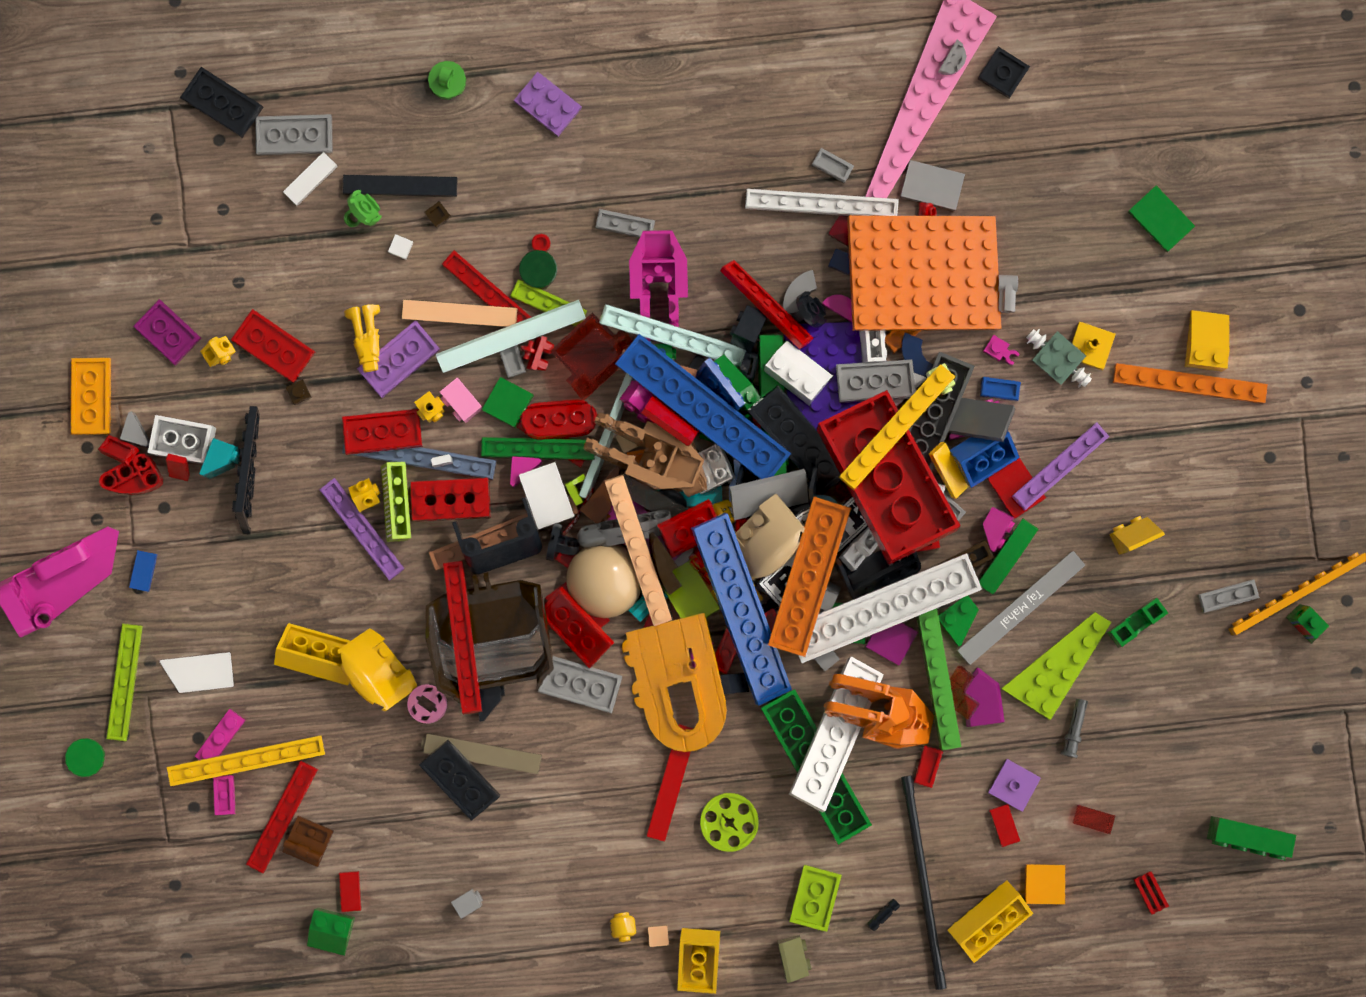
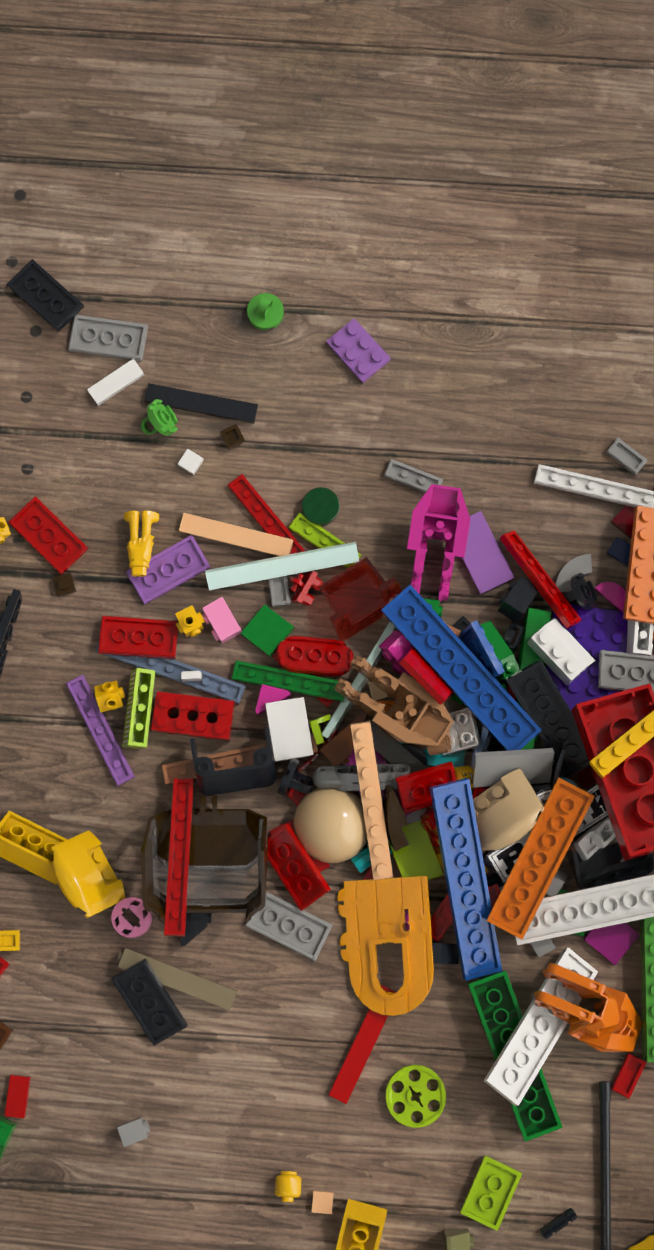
camera: 15 degrees right, 5 degrees down
red tile [532,234,551,252] -> none
light aqua tile [599,304,746,367] -> none
none -> medium lavender tile [461,511,515,595]

